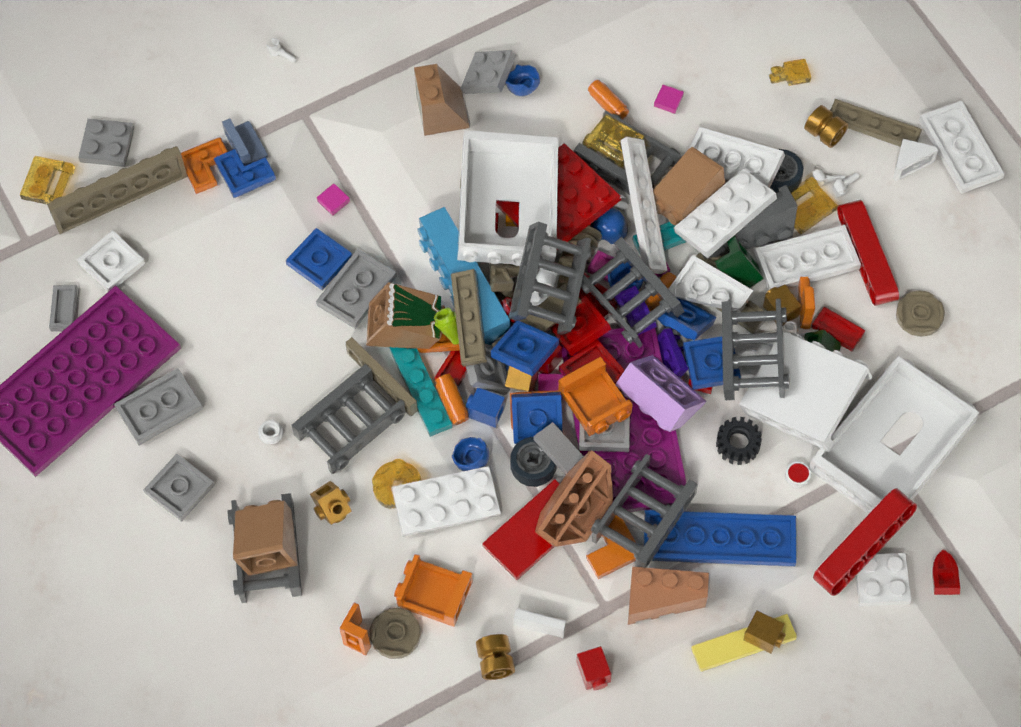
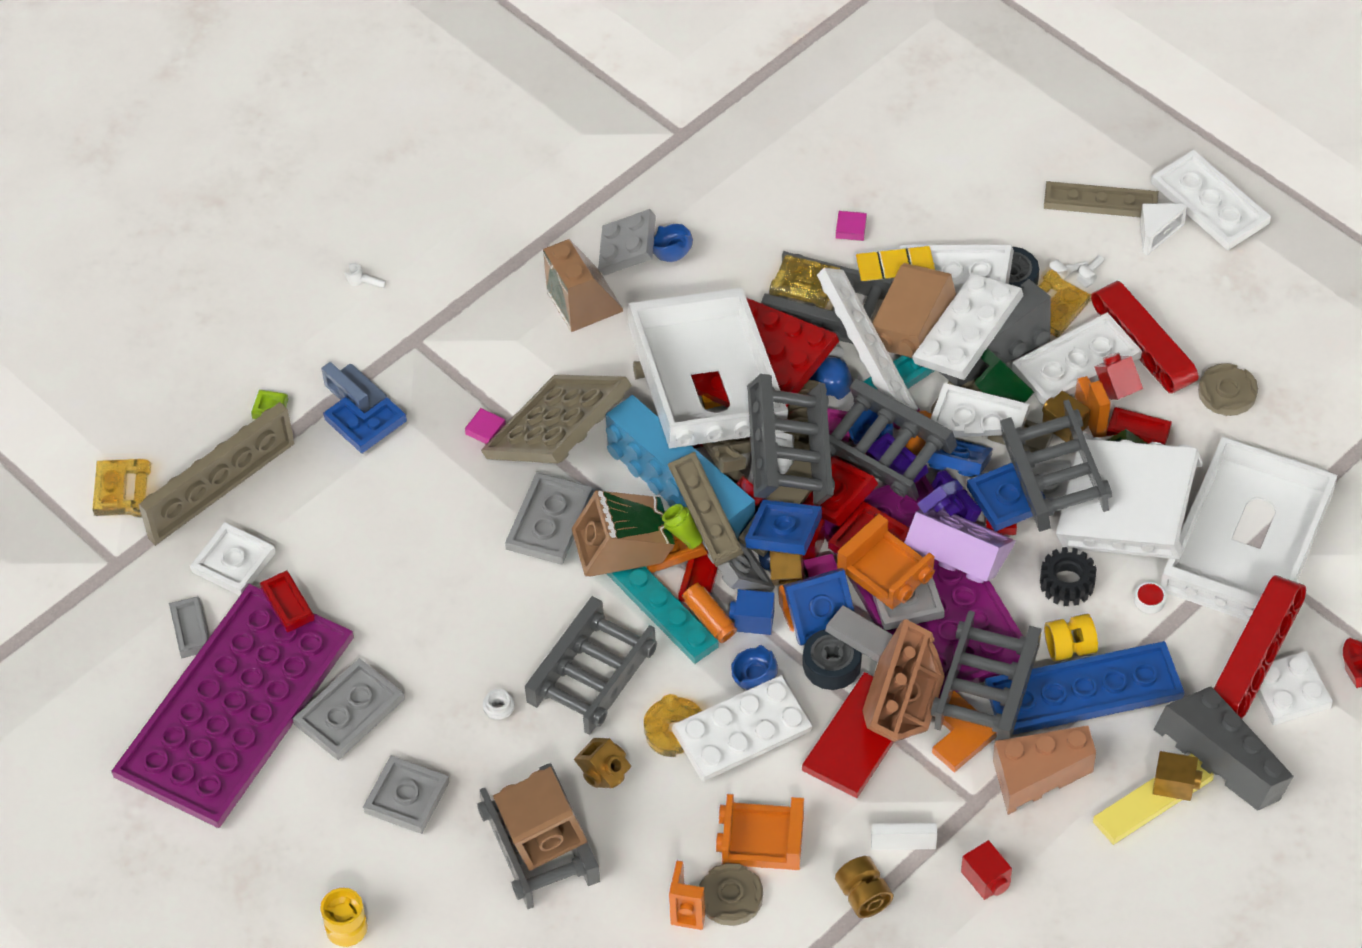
camera: 15 degrees left, 10 degrees down
light grey plate [78,119,134,167] -> none
orange tile [181,137,228,194] -> none
blue plate [285,228,352,290] -> none
dark tan tile [346,337,418,416] -> none
orange piece [588,80,629,120] -> none
clear yellow plate [769,59,811,86] -> none
pearl gold wheel [804,105,848,148] -> none
none -> lime tile [251,390,288,419]
none -> red tile [260,570,315,633]
none -> yellow wheel [320,888,368,947]
none -> dark tan plate [481,375,632,464]
none -> yellow sticker [856,246,935,281]
none -> dark purple plate [917,480,965,516]
none -> yellow wheel [1044,613,1098,662]
none -> brick [1094,353,1143,400]
none -> dark grey wedge [1153,686,1294,811]

